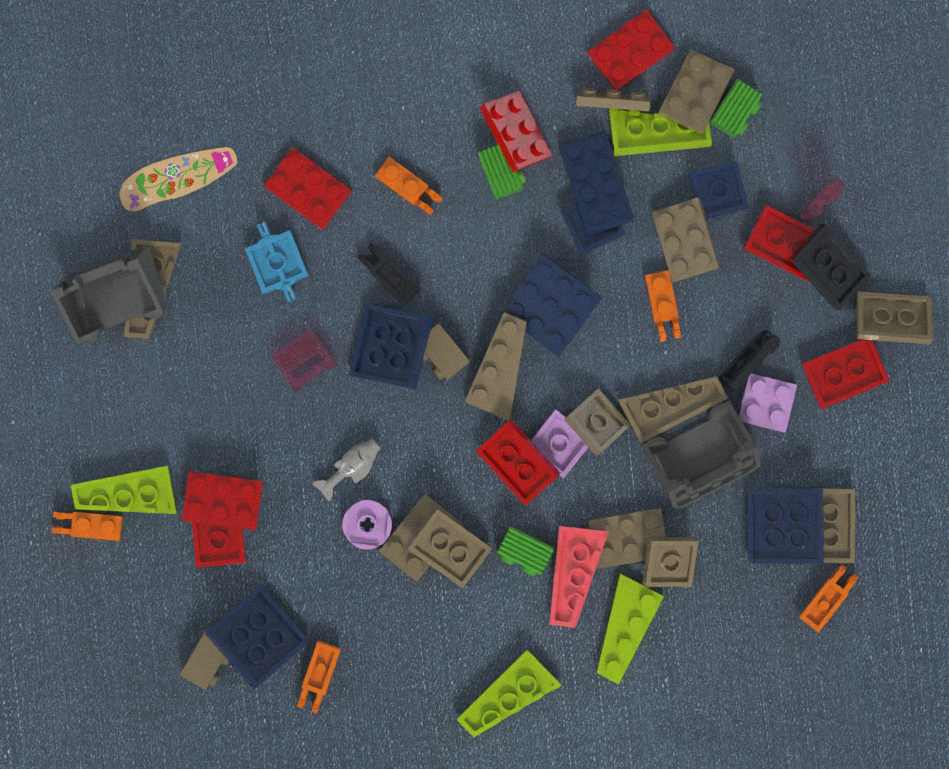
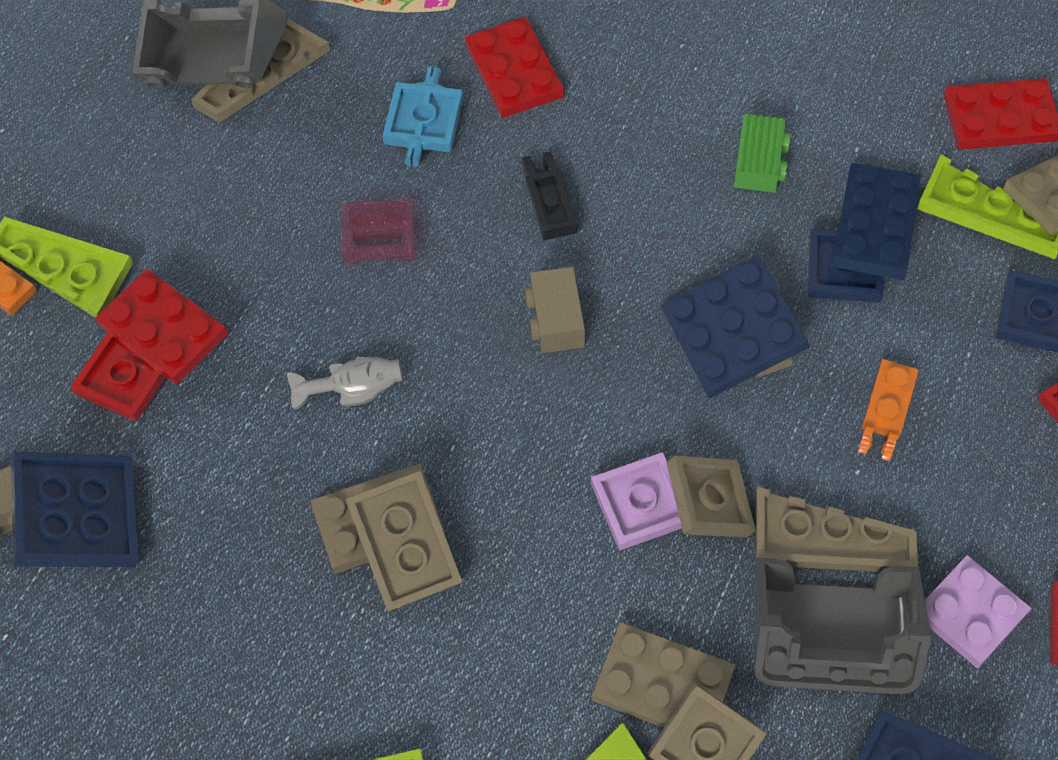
camera: 35 degrees right, 25 degrees down
orange hinge [297,640,341,713] -> none
lavender plate [342,500,392,549] -> none
dark blue plate [349,304,433,390] -> none
orange hinge [375,157,443,215] -> none
dark tan wing [465,311,527,421] -> none
red plate [476,419,561,505] -> none
plate [479,91,553,173] -> none
bright green brick [497,526,555,577] -> none
coral wing [549,526,609,627] -> none
dark tan plate [576,88,650,111] -> none
dark tan plate [652,197,721,283] -> none
black hinge [719,330,781,391] -> none

